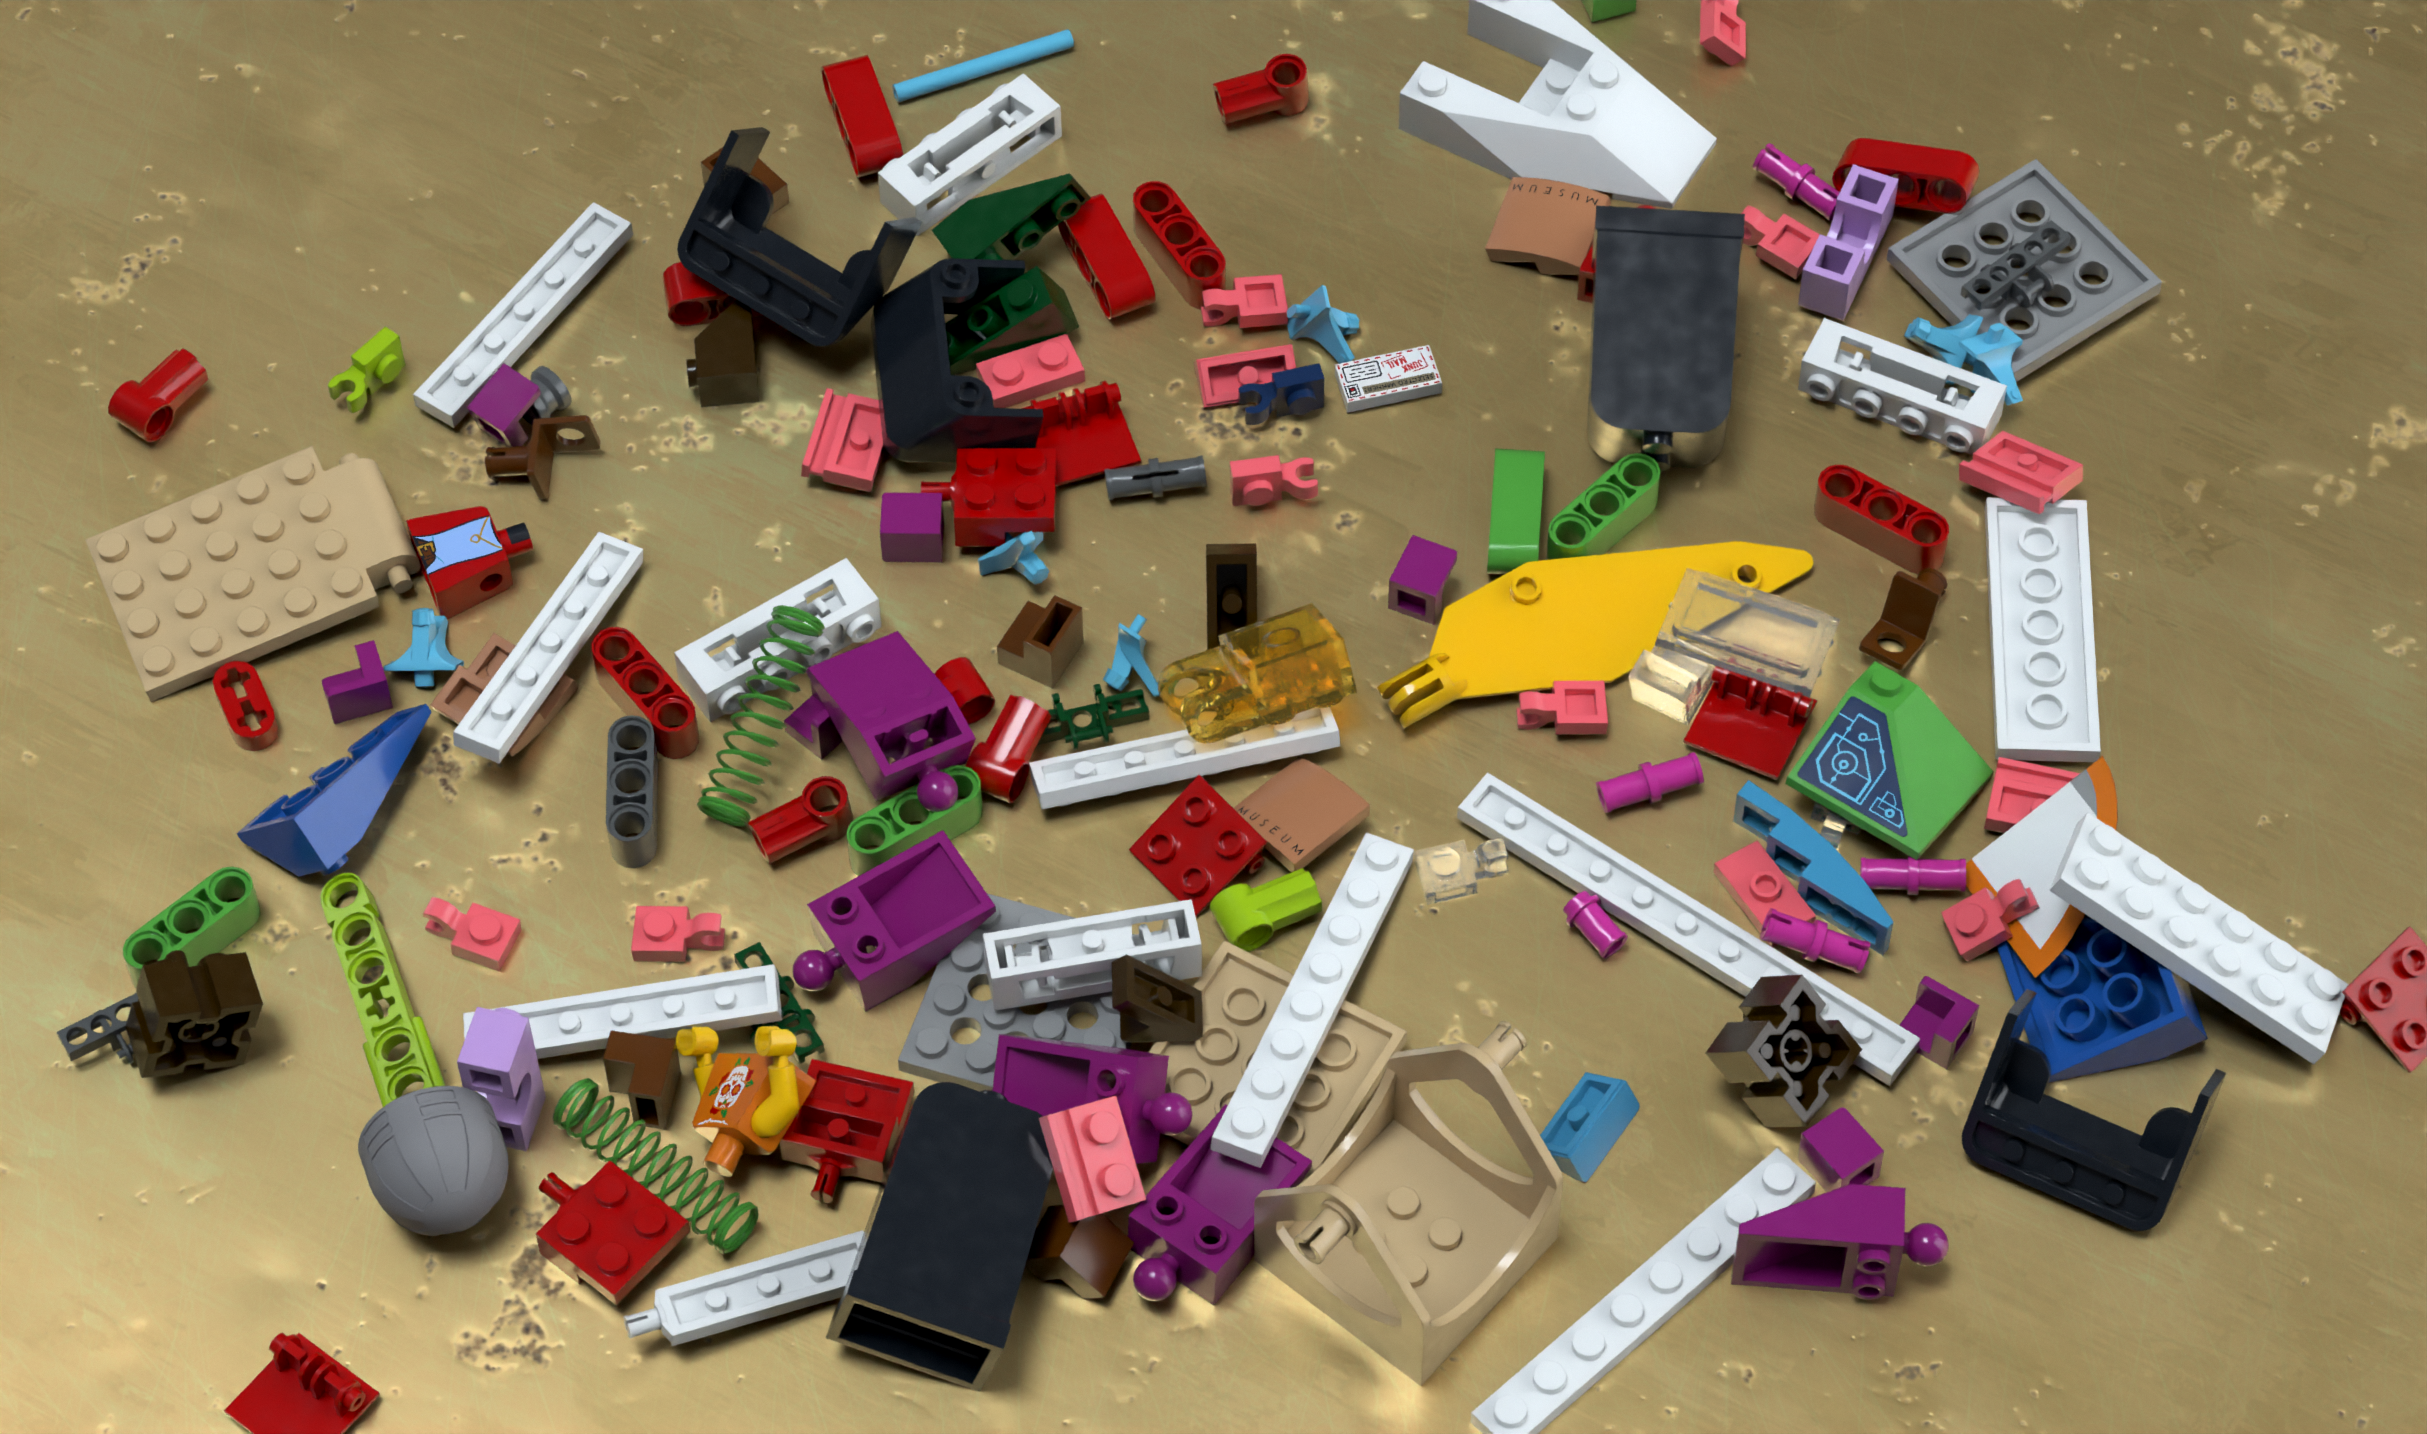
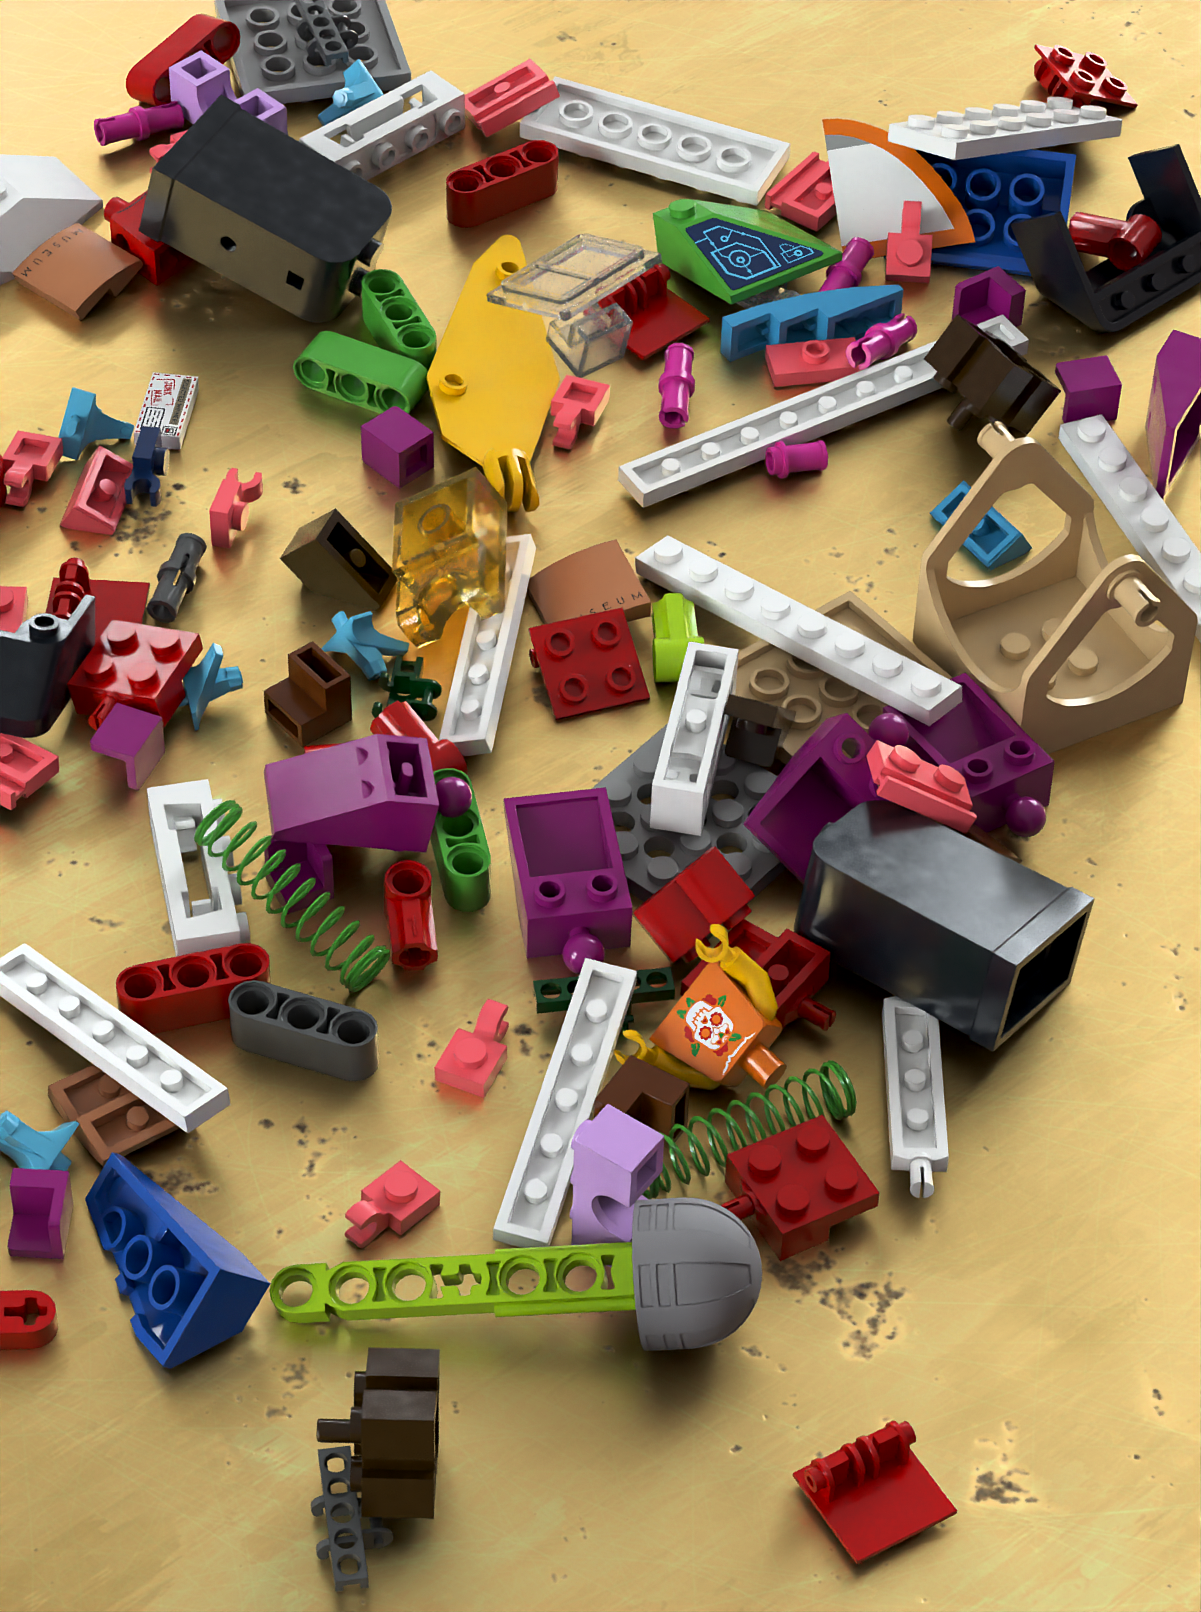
camera: 70 degrees left, 10 degrees down
bright green beam [123,867,260,988] -> none
clear plate [1414,839,1509,905] -> none
reddish brown bracket [1859,568,1948,670] -> none
medium azure piece [1959,323,2023,405] -> none
none -> red brick [632,846,755,964]
none -> red piece [1068,211,1162,271]

